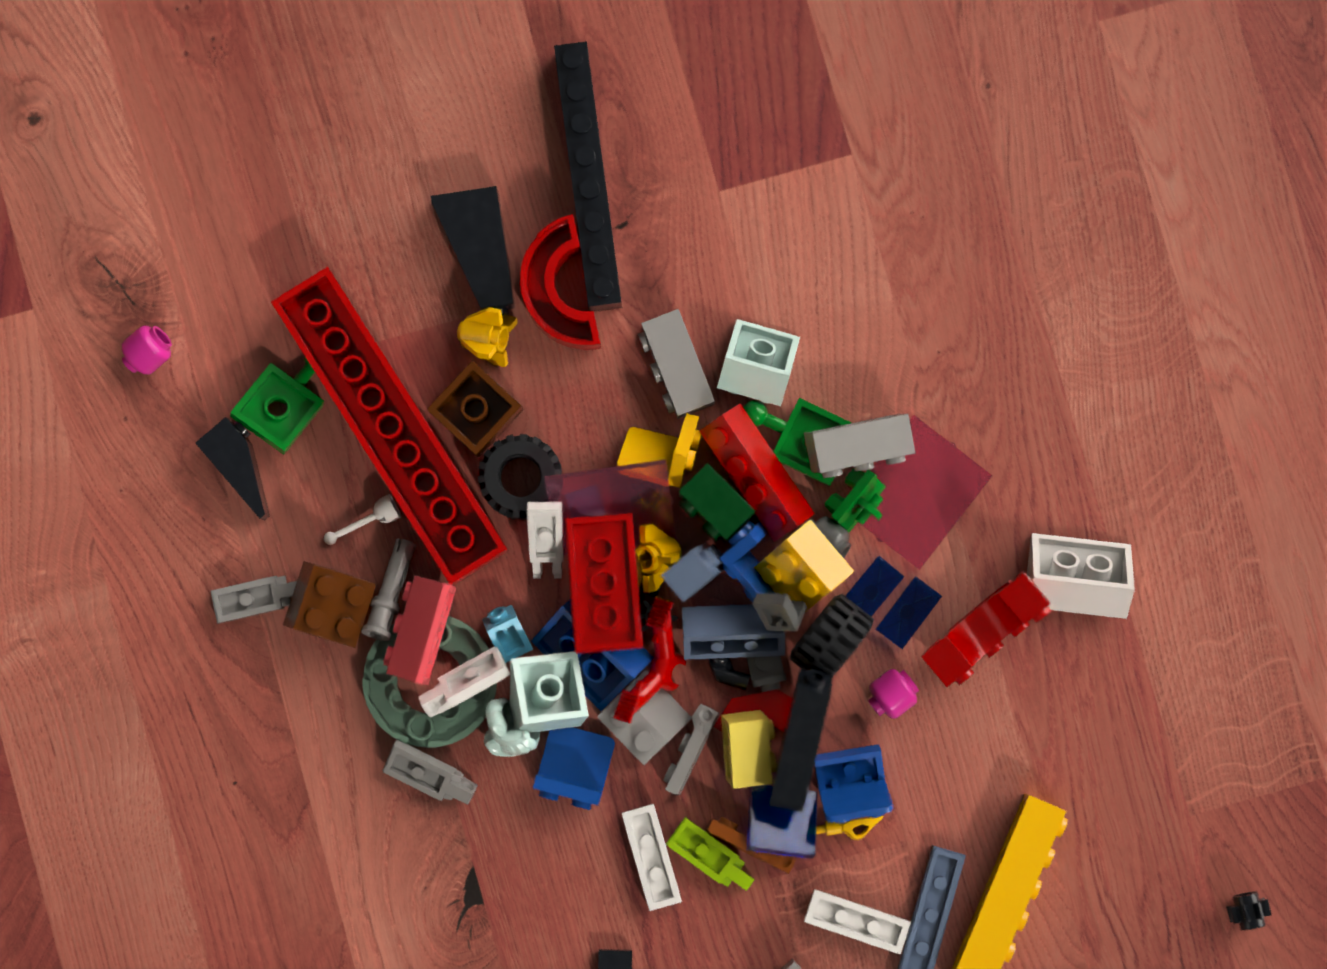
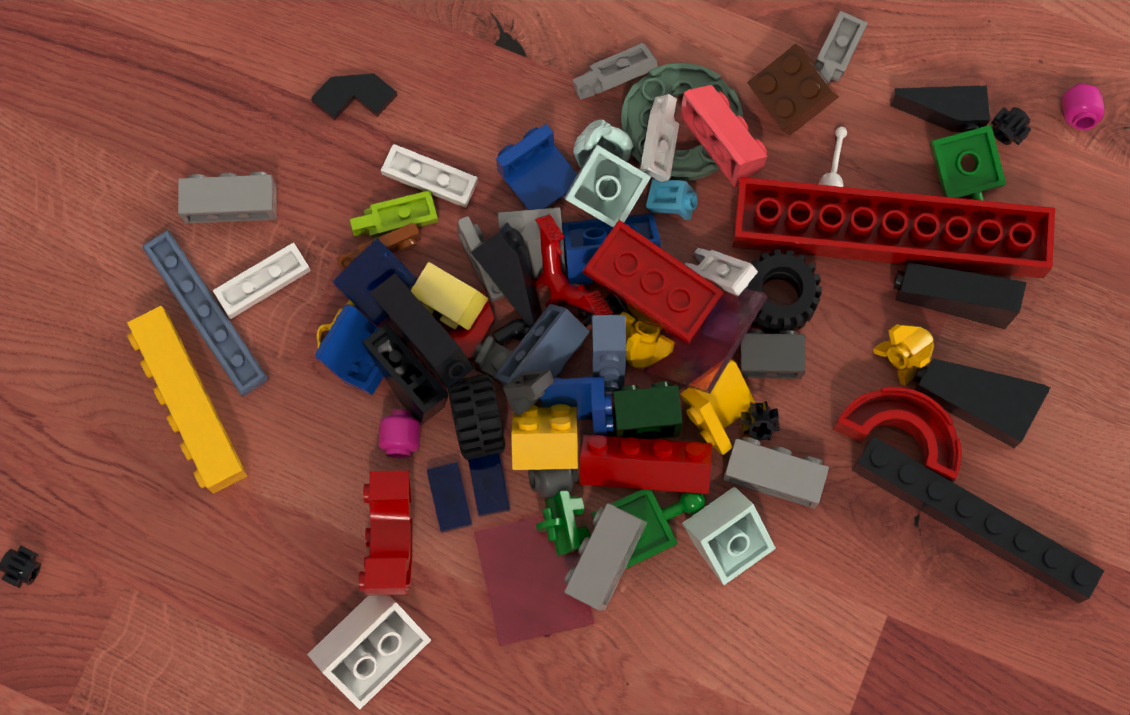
camera: 130 degrees right, 10 degrees down
light grey pin [361,539,416,641] -> none
reddish brown brick [427,360,524,458] -> none
none -> black slope [362,323,448,425]
none -> black slope [471,222,542,327]
none -> dark grey brick [738,329,805,379]
none -> black gear [741,401,780,440]
none -> black slope [893,262,1026,329]
none -> black gear [991,107,1031,145]

